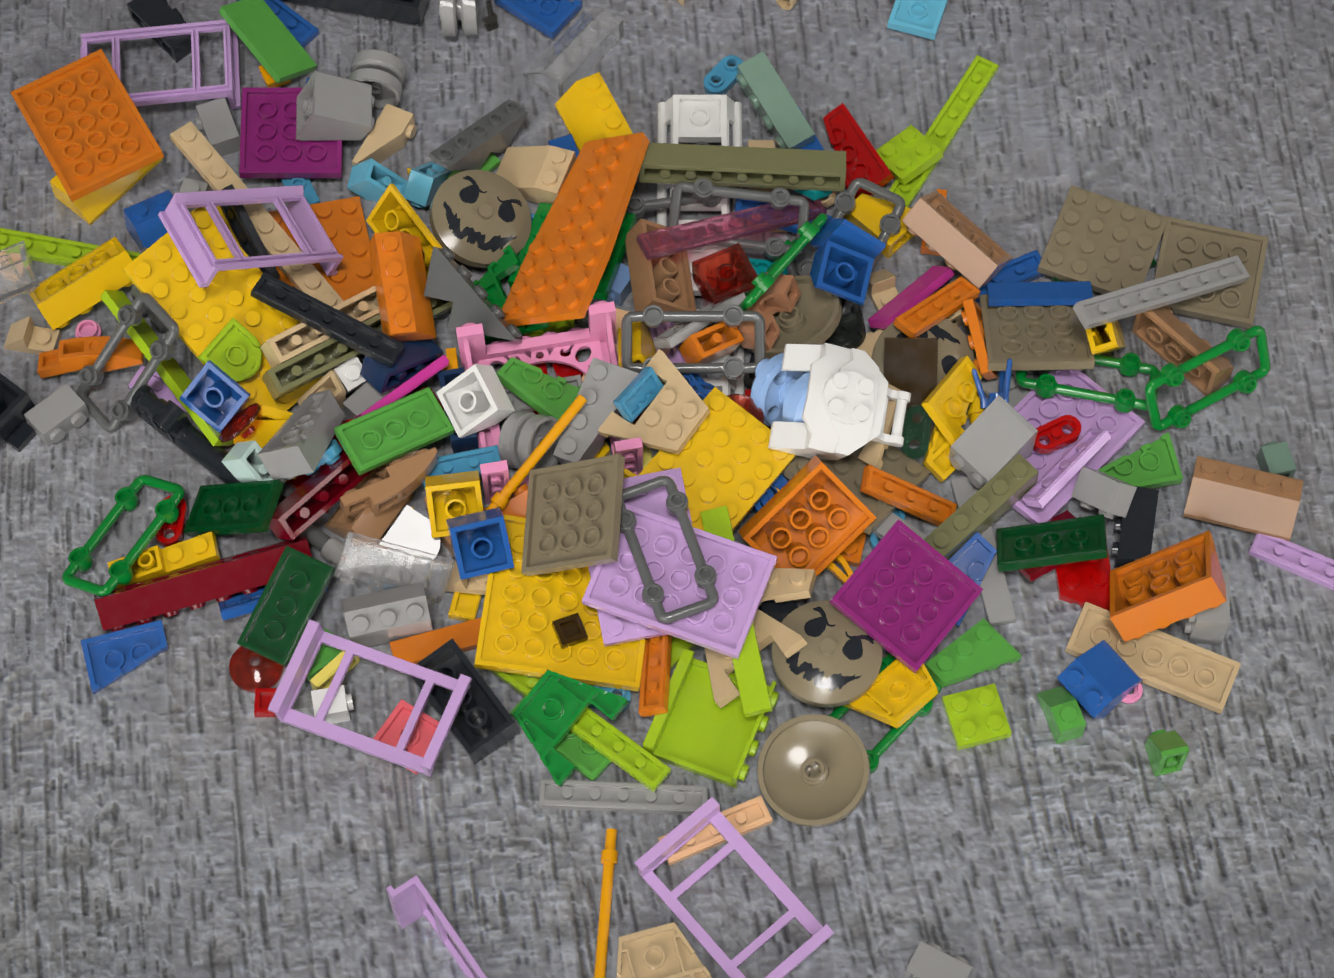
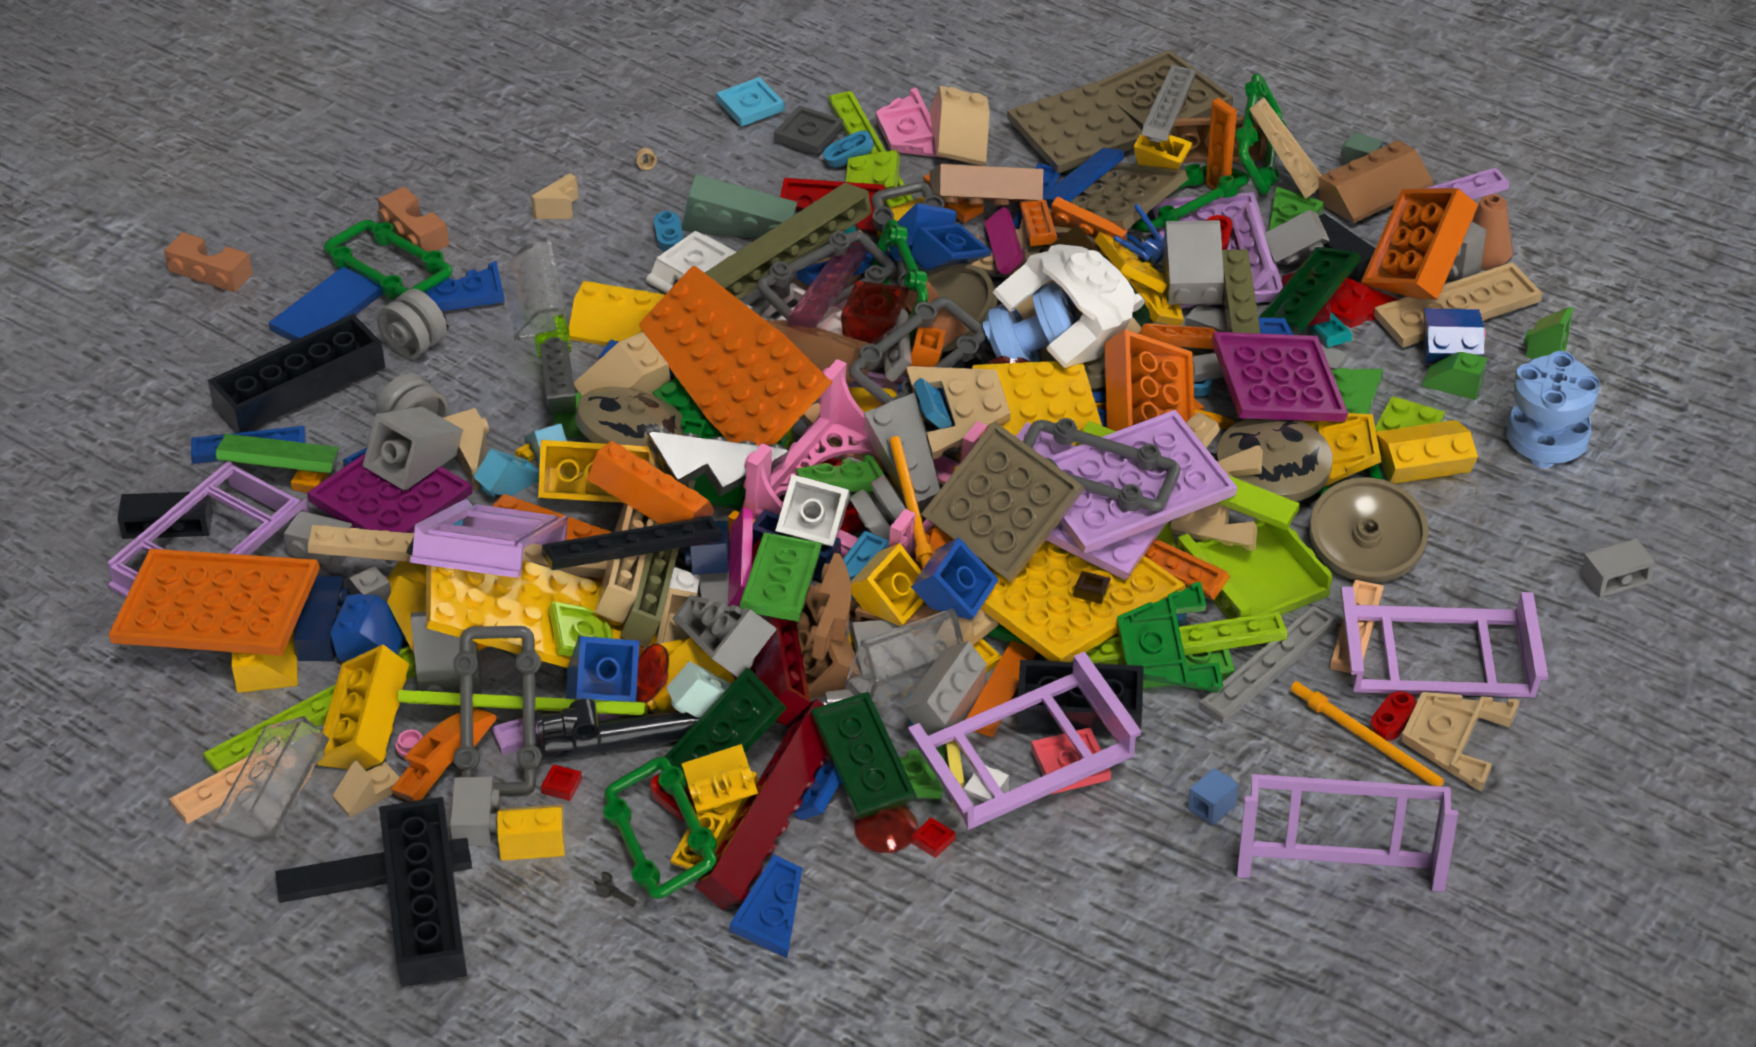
camera: 50 degrees left, 20 degrees down
none -> dark blue brick [294,576,350,661]
none -> yellow slope [497,804,565,861]
none -> clear neon green panel [534,314,571,358]
none -> red tile [541,764,583,801]
none -> clear smoke hand [594,872,637,907]
none -> yellow hinge [682,744,758,814]
none -> dark grey plate [774,105,843,155]
none -> dark azure plate [823,131,874,168]
none -> bright pink wing [876,88,945,158]
none -> tan slope [929,86,990,166]
none -> medium blue brick [1188,768,1239,826]
none -> orange tile [1206,97,1237,190]
none -> tan wing [1250,98,1322,199]
none -> teal plate [1307,313,1352,348]
none -> red plate [1370,691,1417,741]
none -> yellow slope [1376,420,1478,484]
none -> nougat cone [1472,194,1513,270]
none -> light blue piece [1506,351,1600,468]

